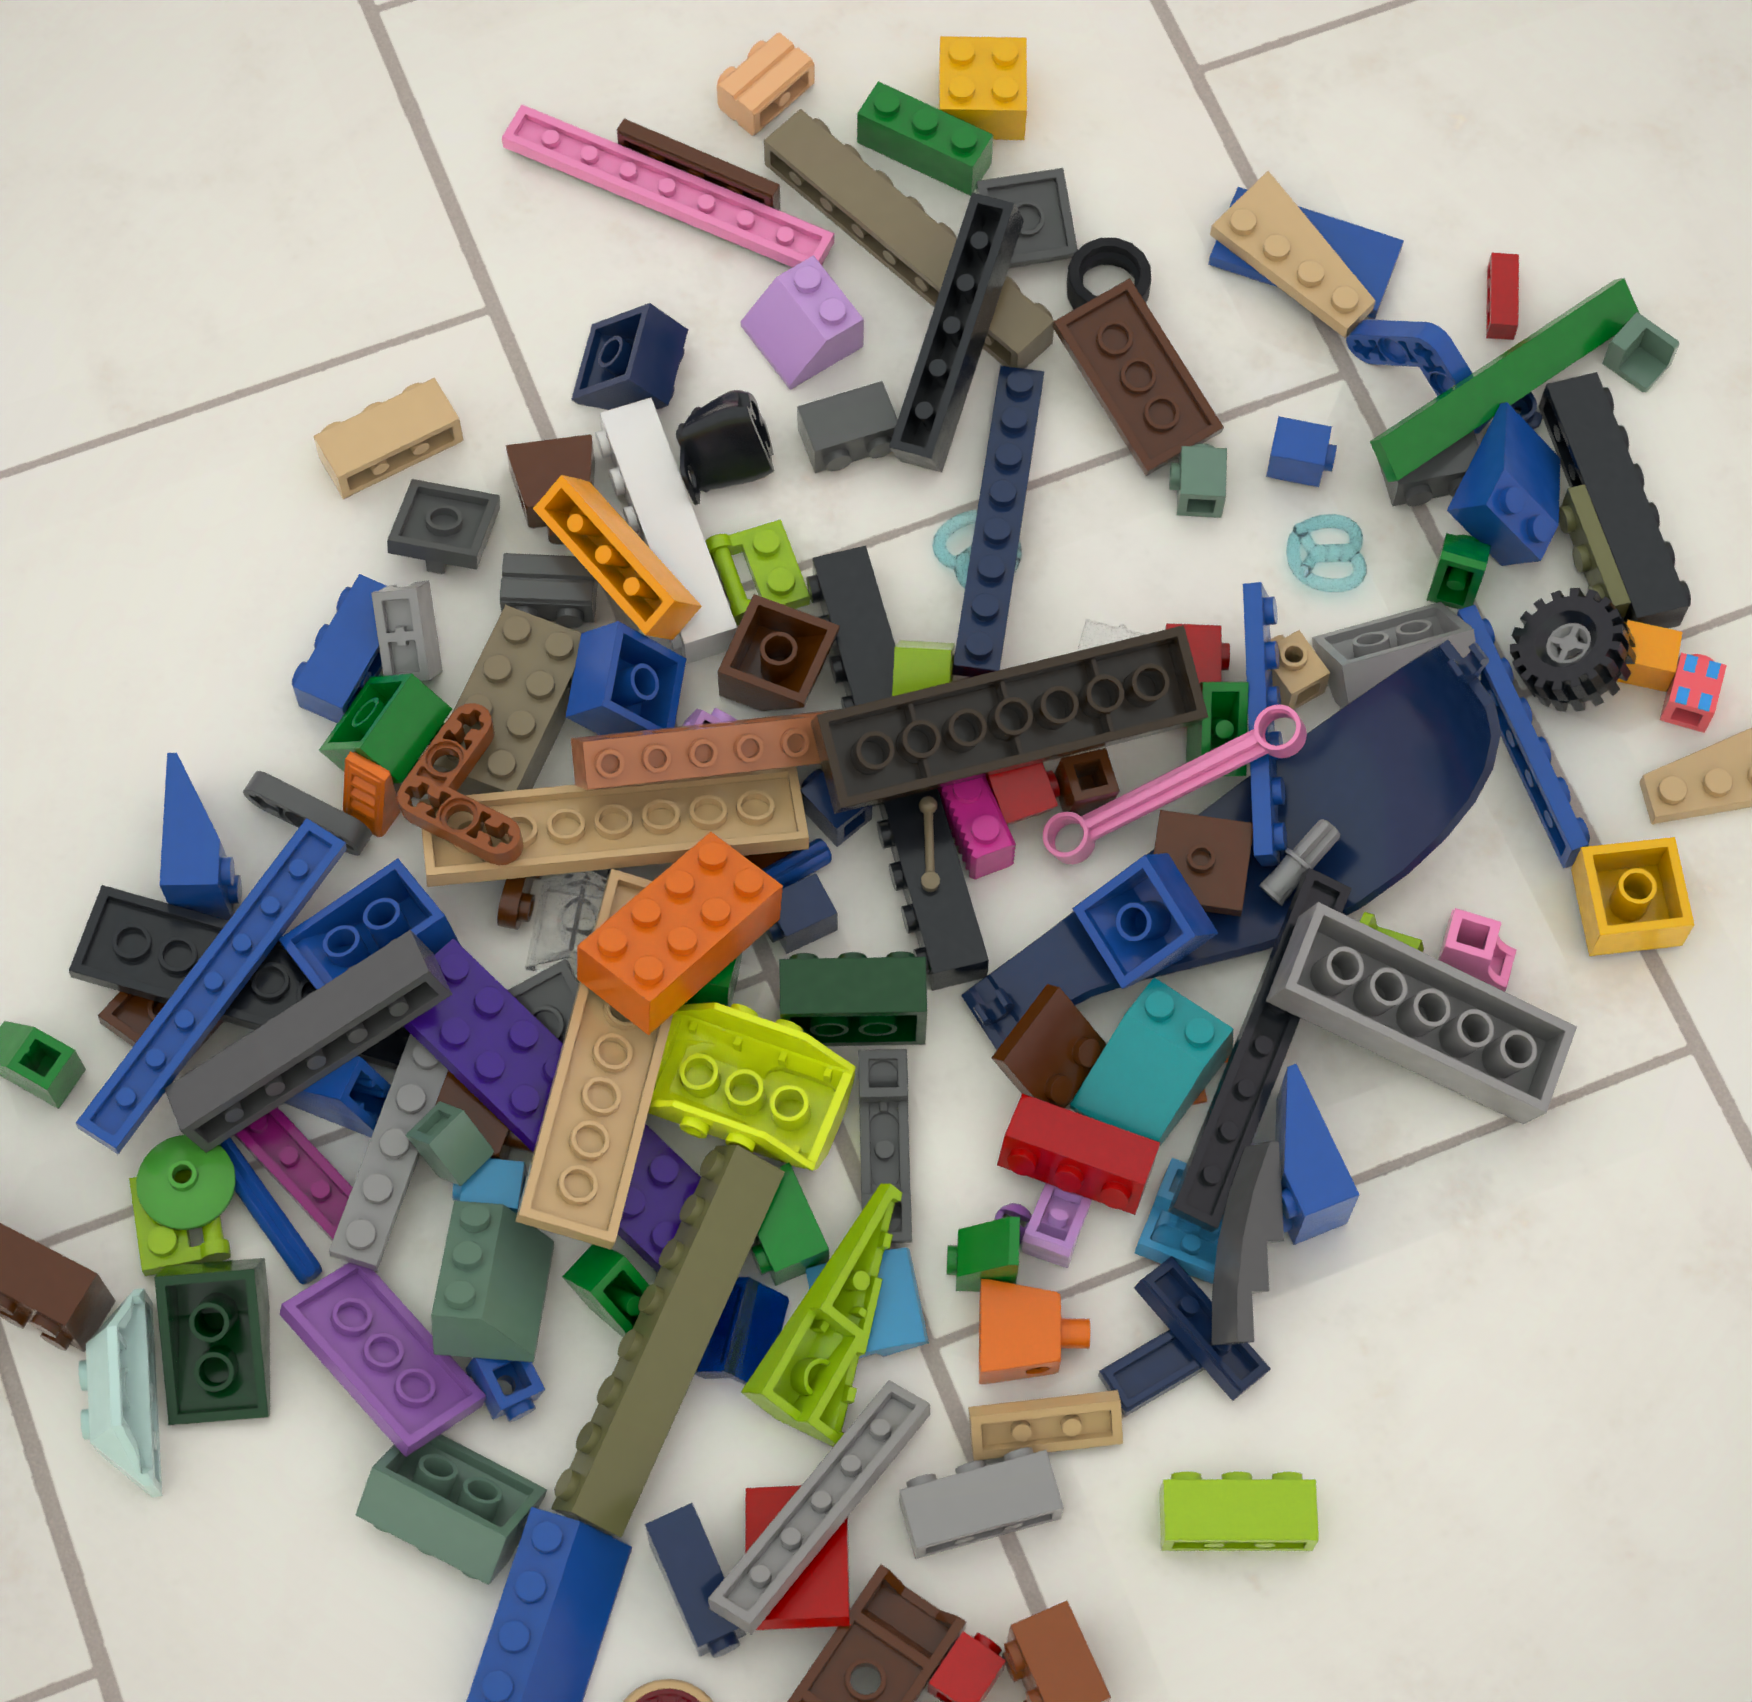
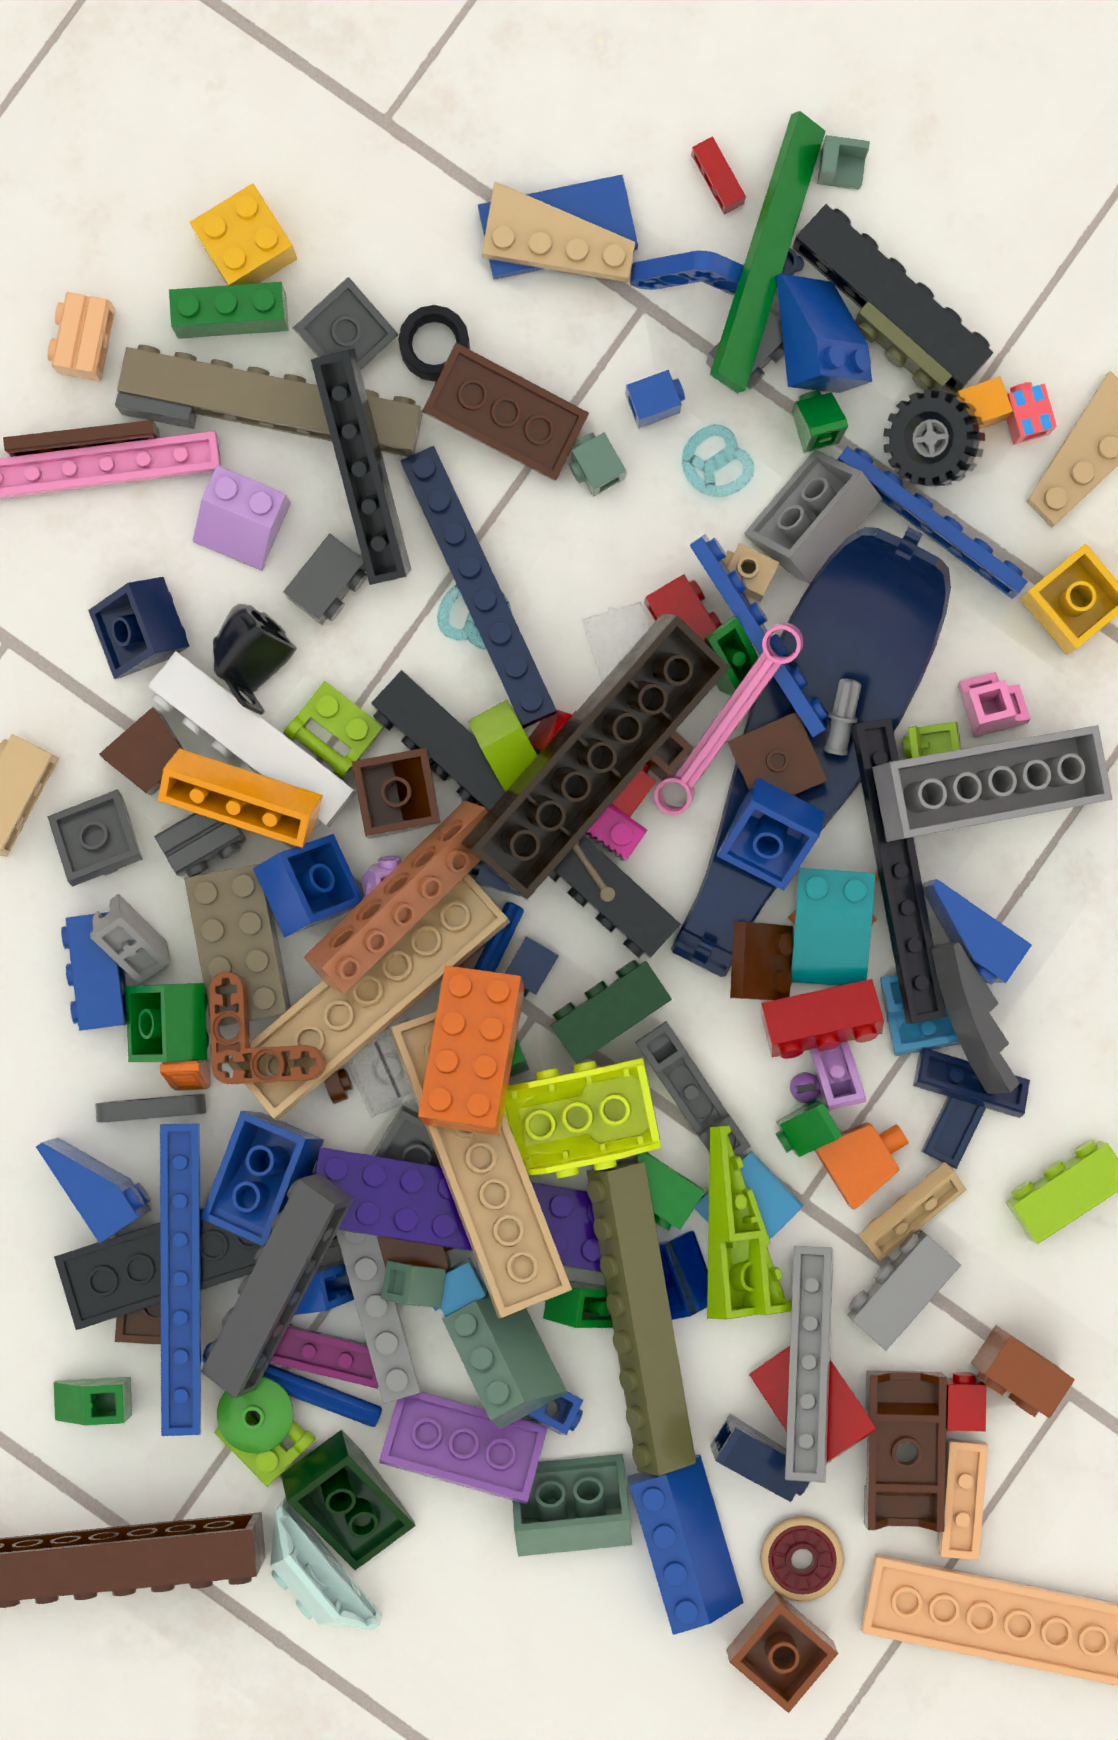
camera: 35 degrees left, 20 degrees up
none -> dark grey tile [115,392,197,429]

